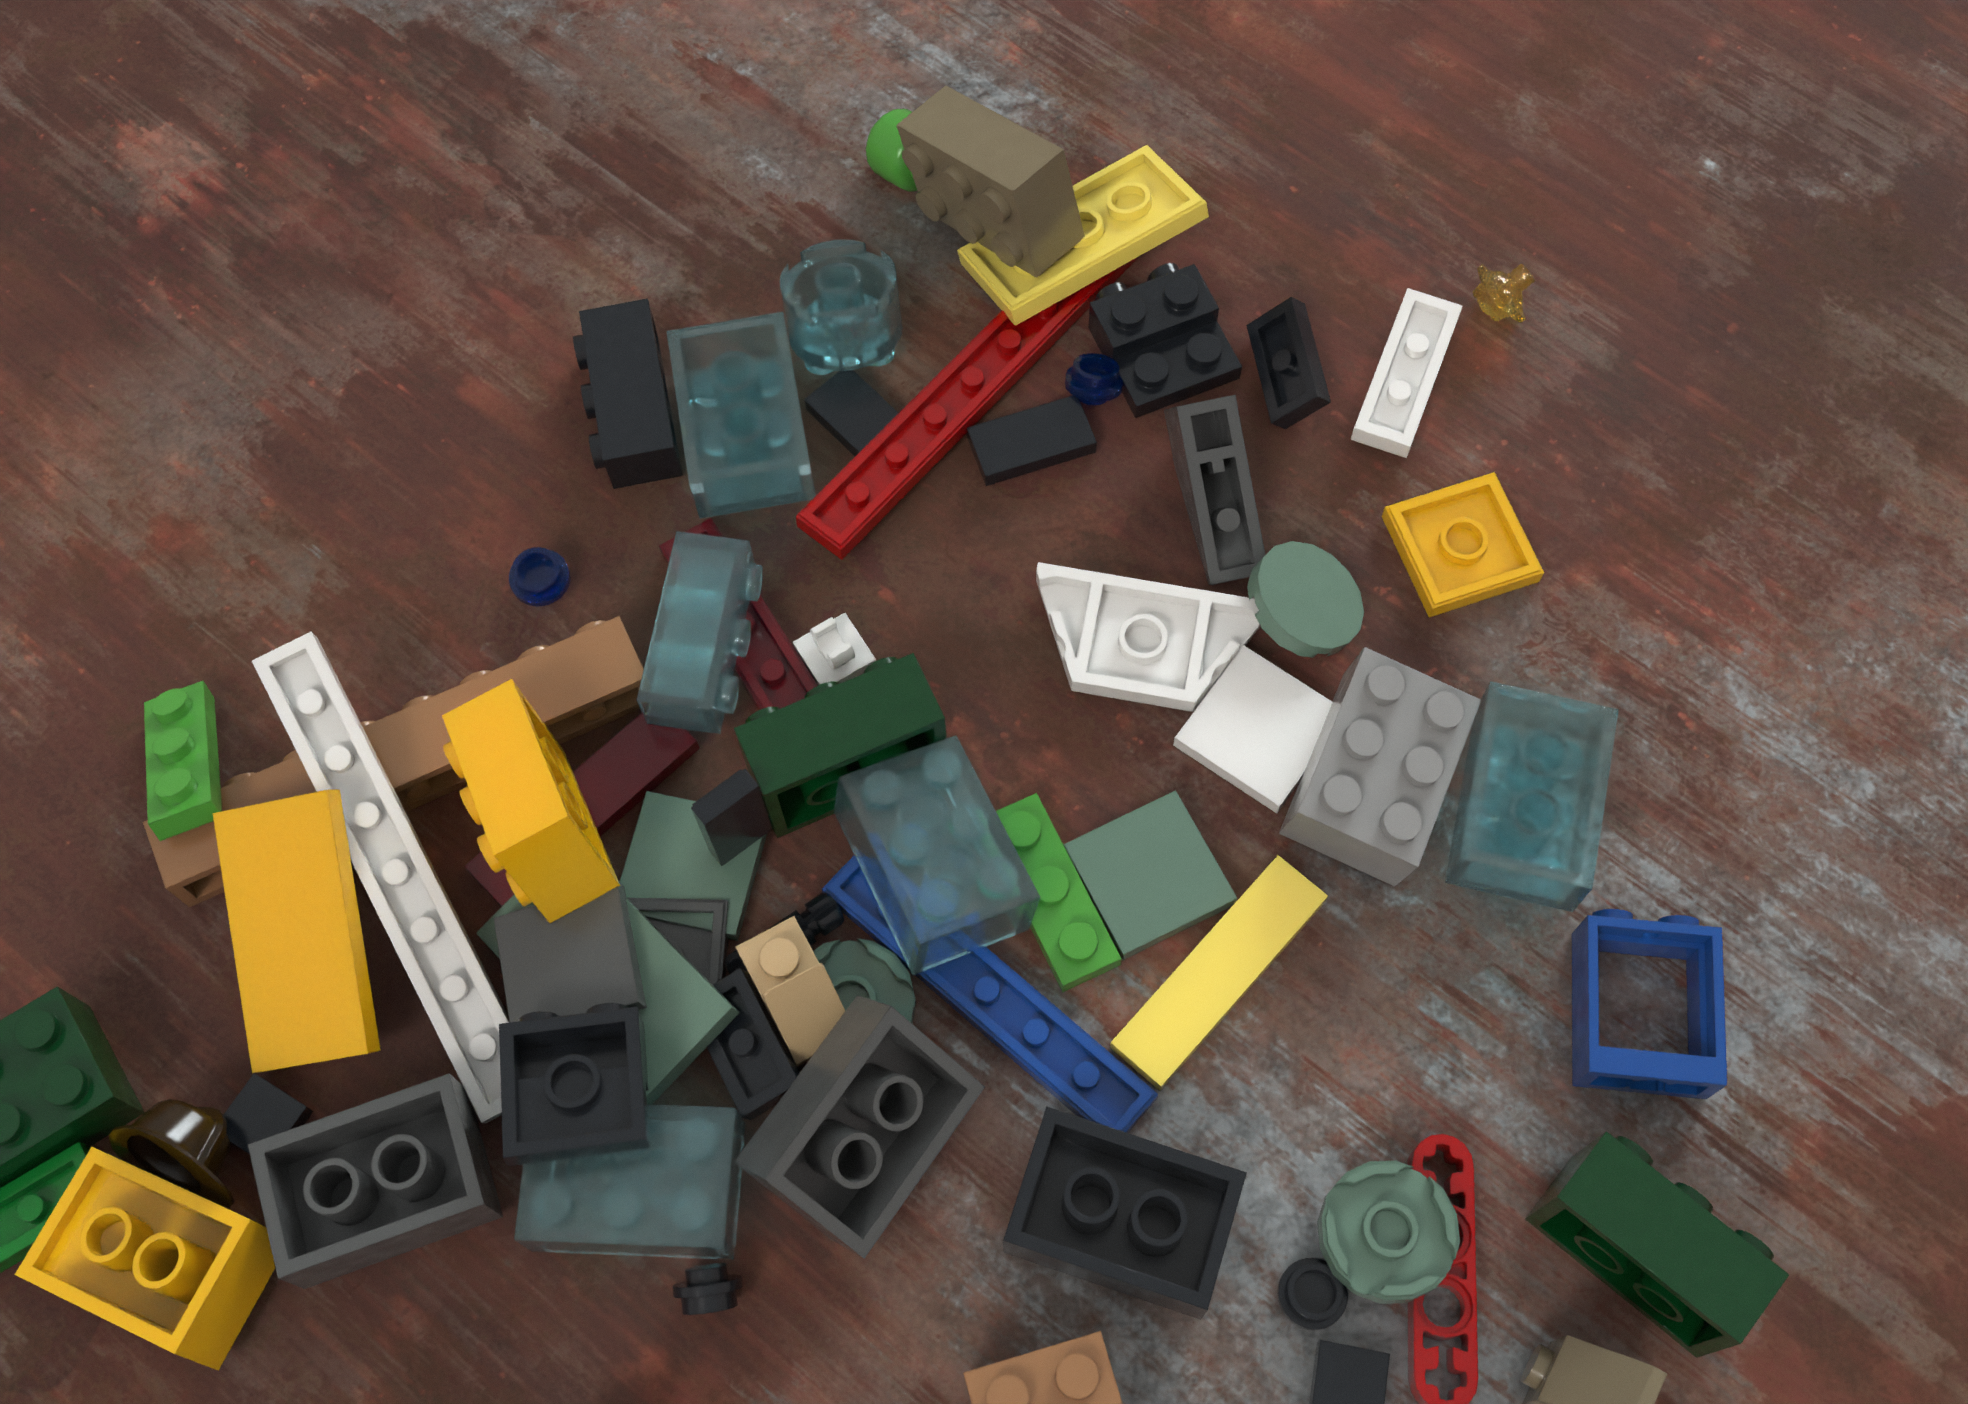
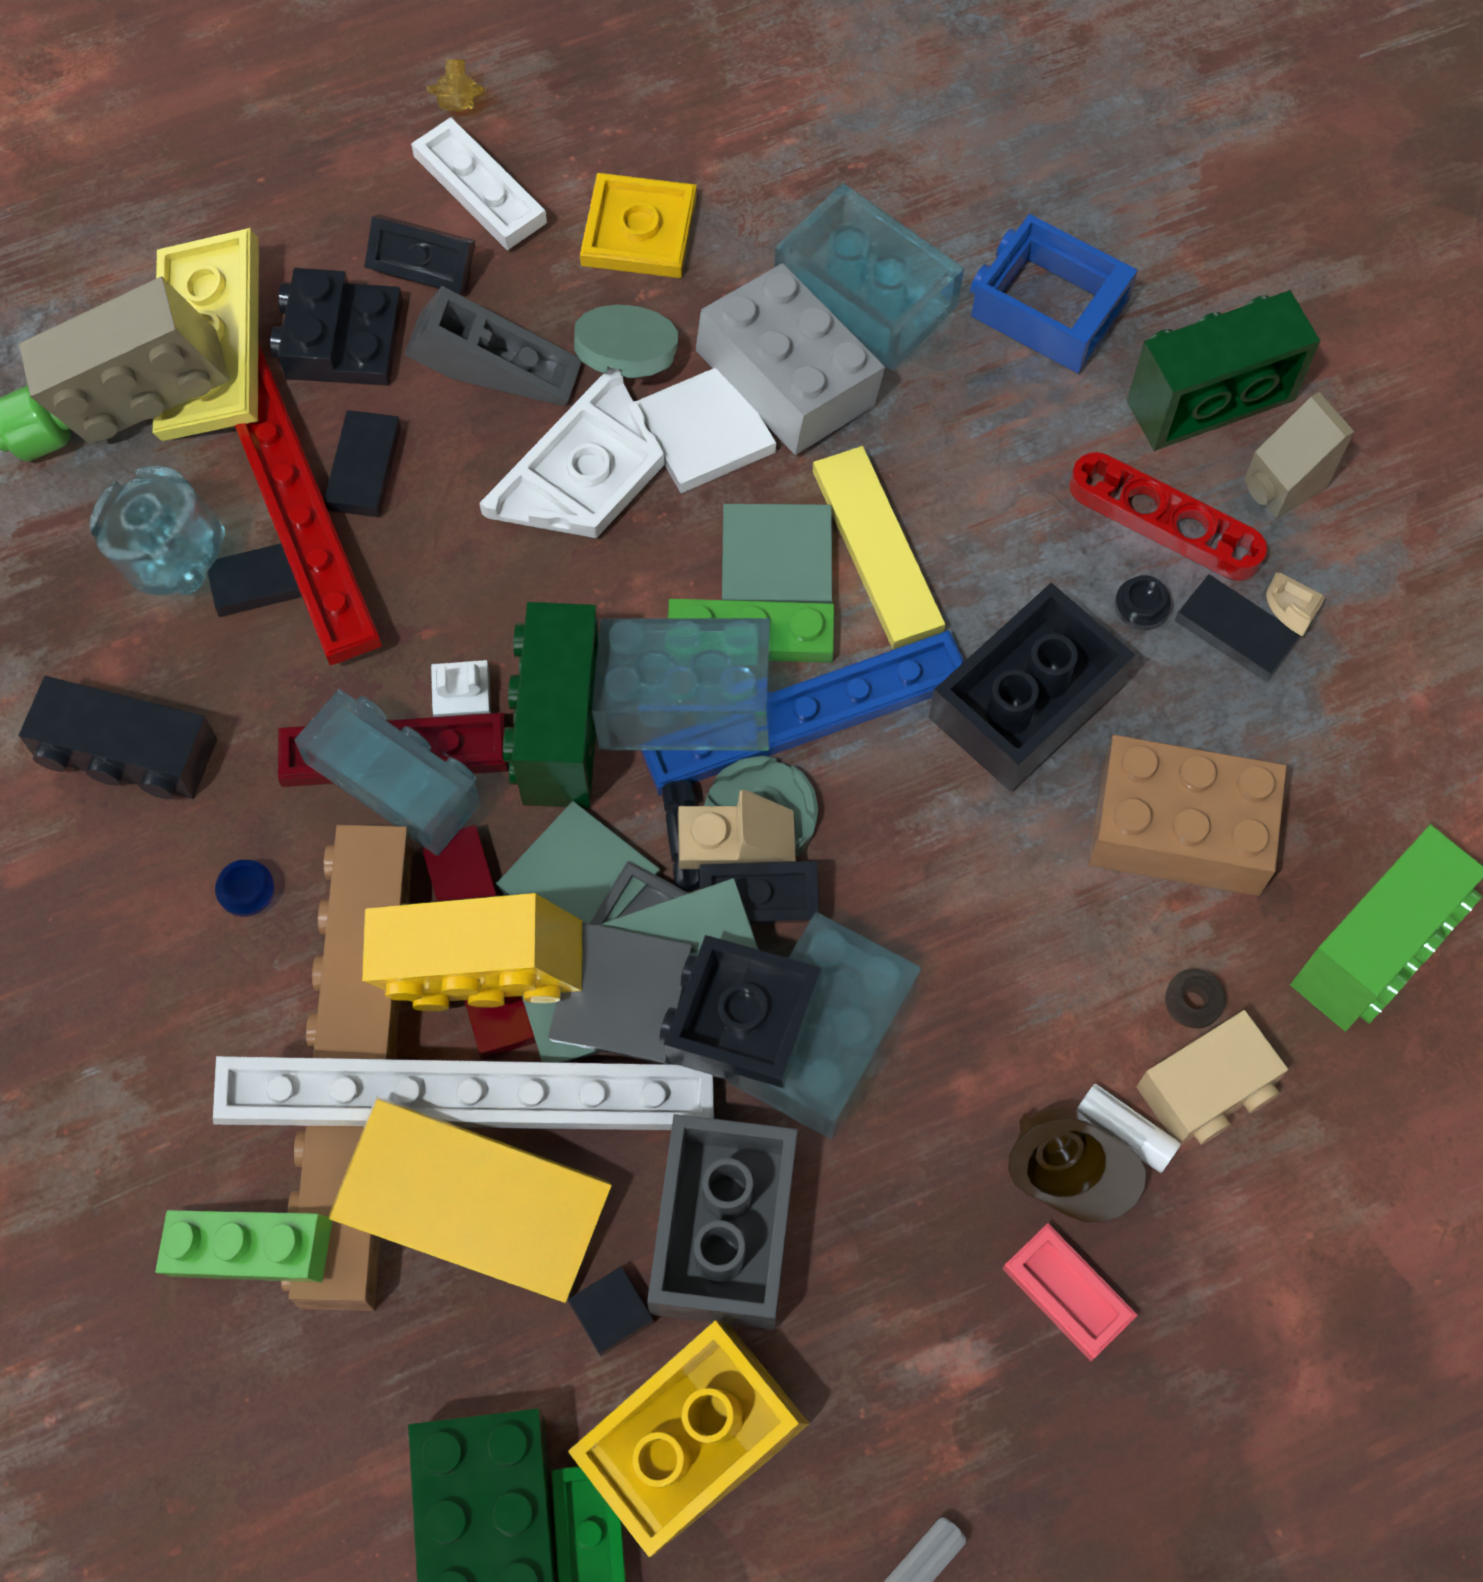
camera: 65 degrees left, 0 degrees up
dark brown piece [109,1099,235,1208] -> none
clear light blue brick [666,312,816,519] -> none
black plate [672,1263,743,1315] -> none
black tile [691,769,773,866] -> none
dark grey brick [734,995,985,1259] -> none
clear blue plate [1065,353,1123,405] -> none
sand green tile [1317,1160,1460,1304] -> none

